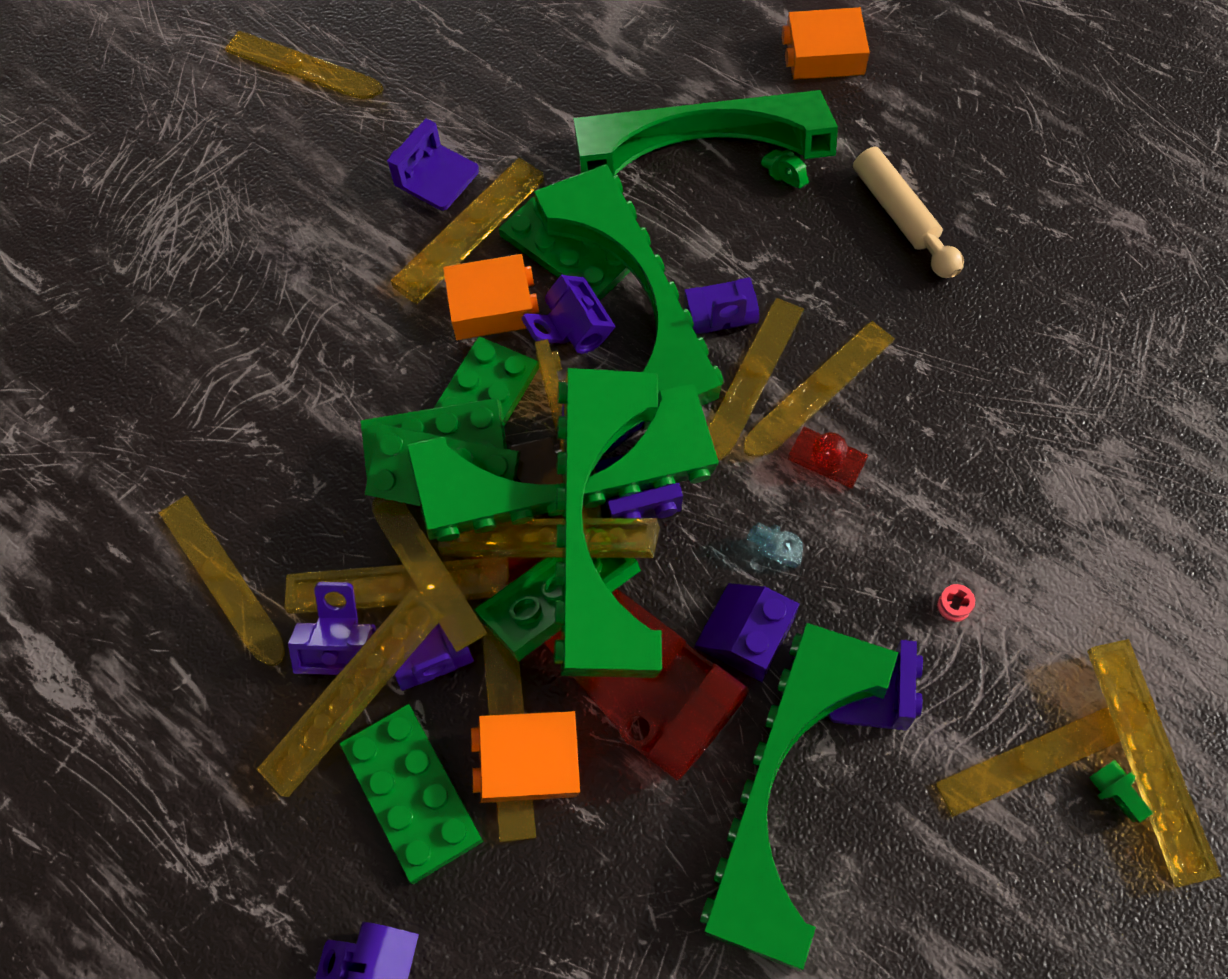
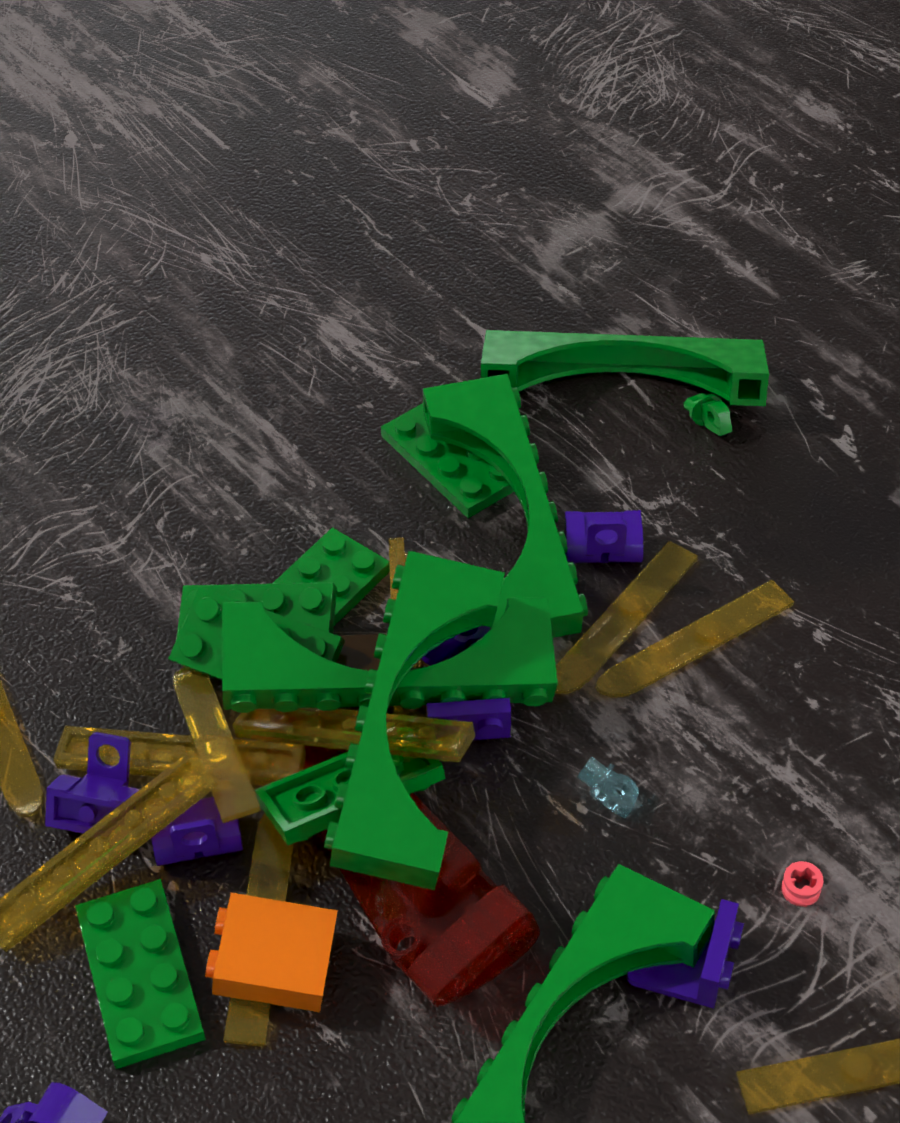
camera: 10 degrees right, 15 degrees down
clear yellow piece [225,31,383,99] -> none
dark purple bracket [387,118,479,211] -> none
clear yellow plate [391,157,544,305] -> none
orange brick [443,254,539,340] -> none
dark purple piece [521,275,616,354] -> none
dark purple slope [694,583,800,682] -> none
orange brick [782,7,870,80] -> none
clear red tile [788,427,869,489] -> none
tan piece [853,147,964,278] -> none

